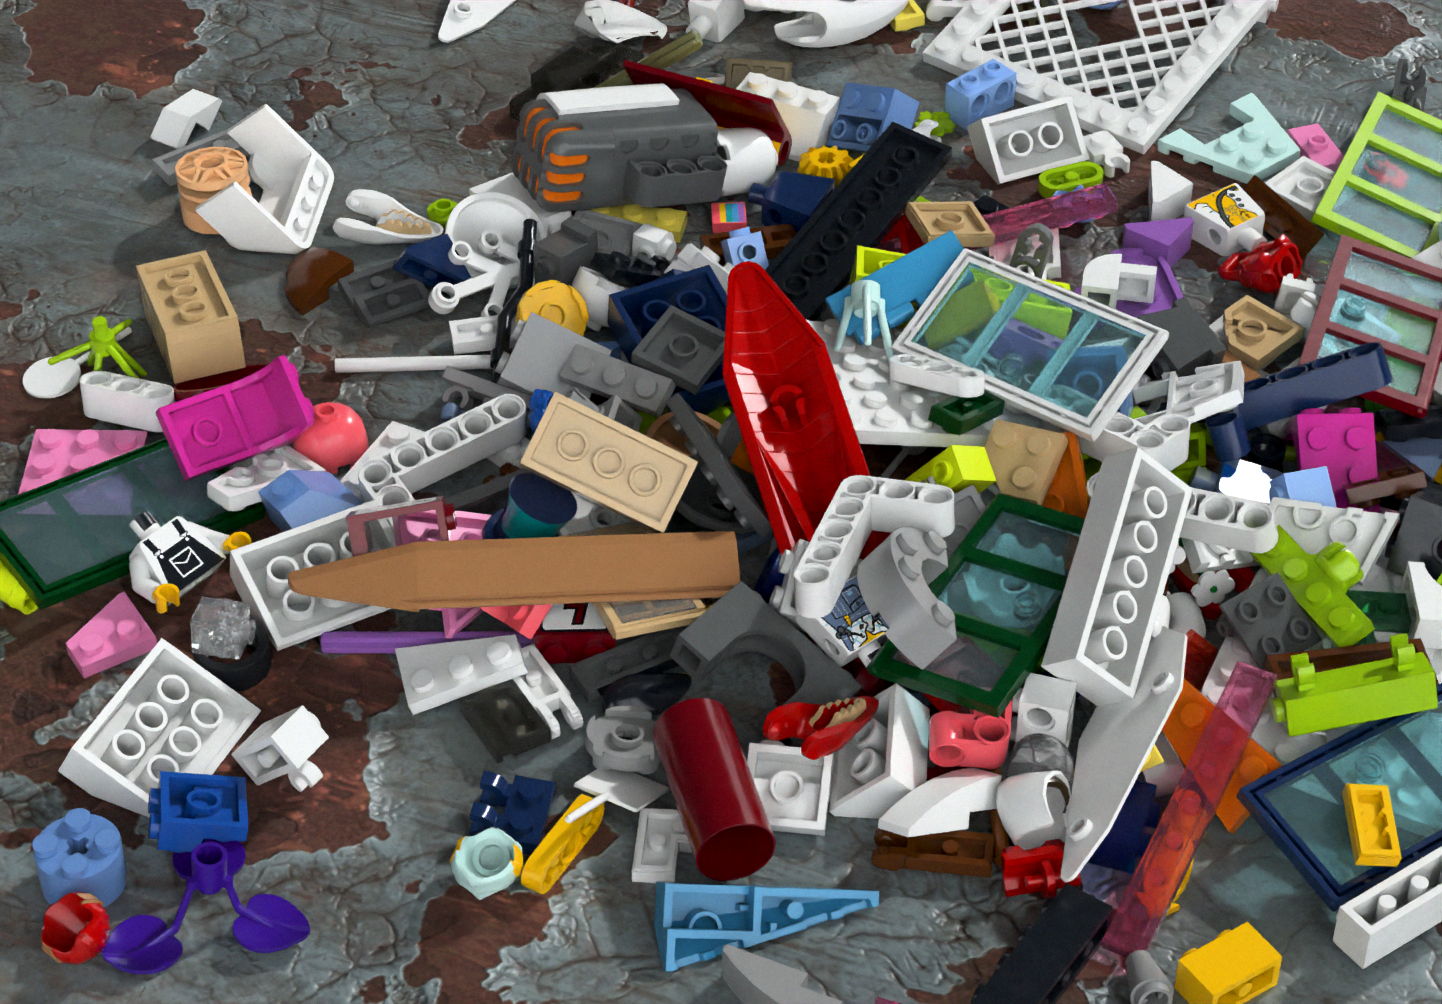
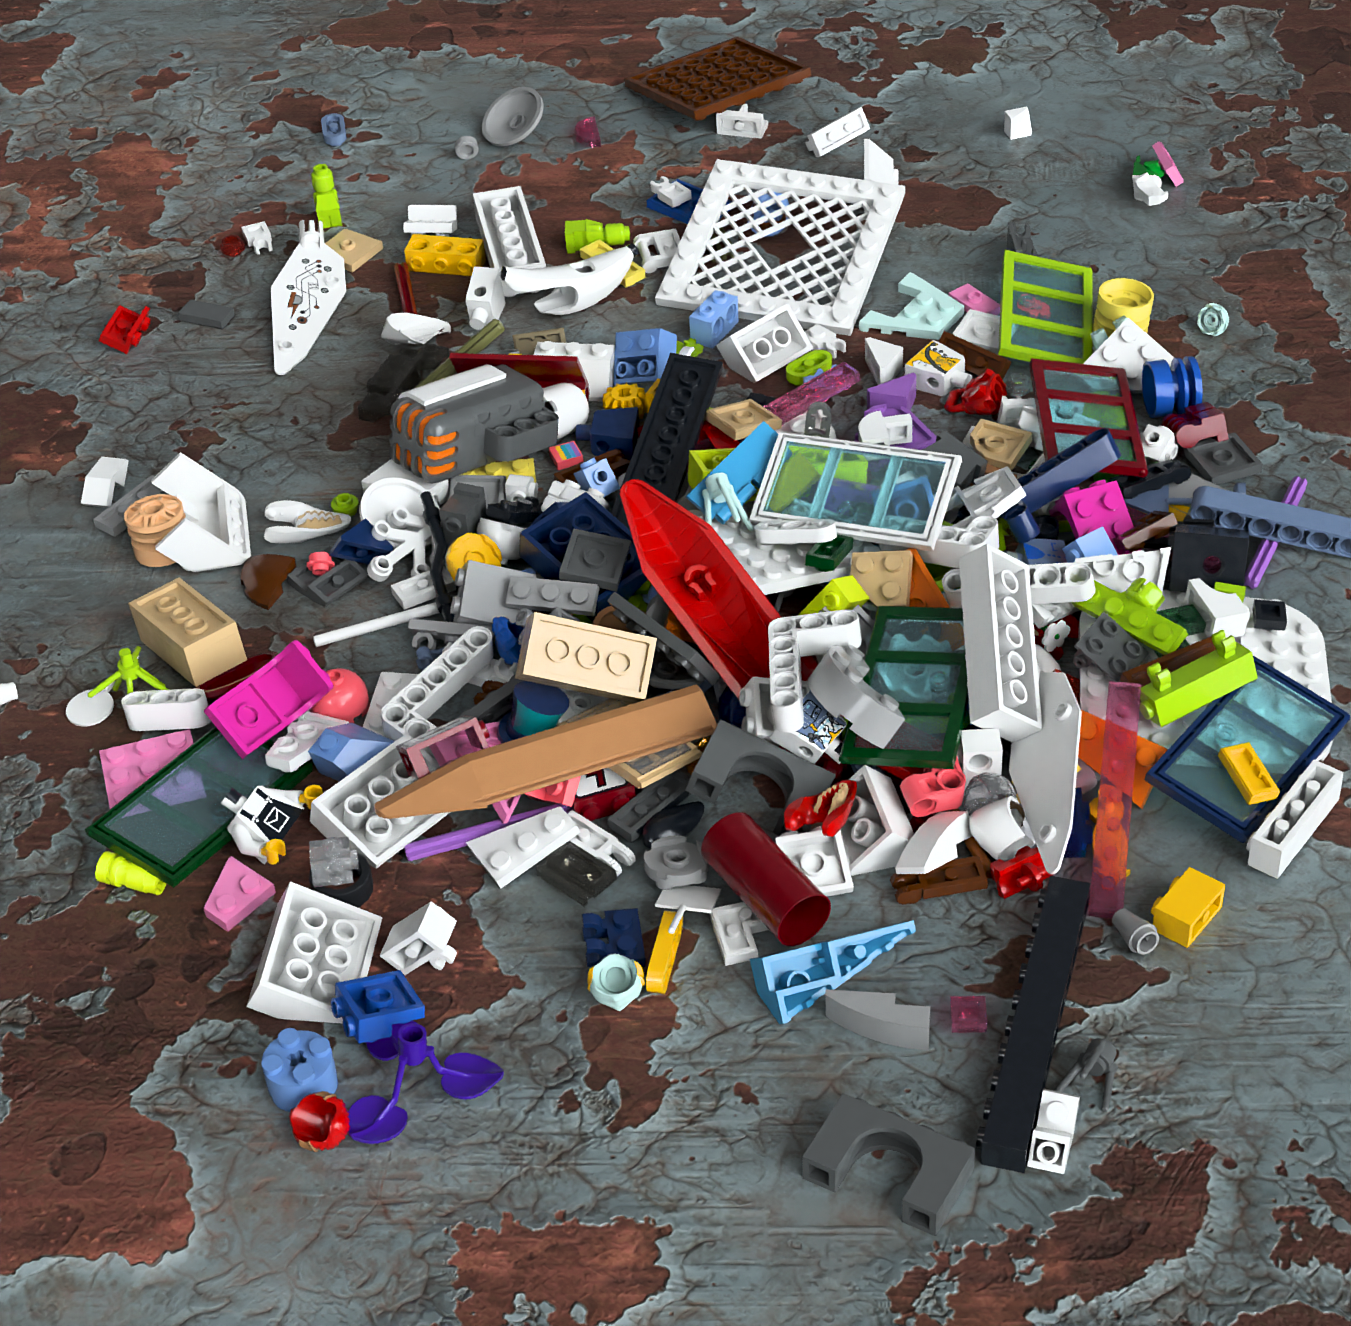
camera: 15 degrees left, 0 degrees up
none -> coral plate [306,552,335,576]

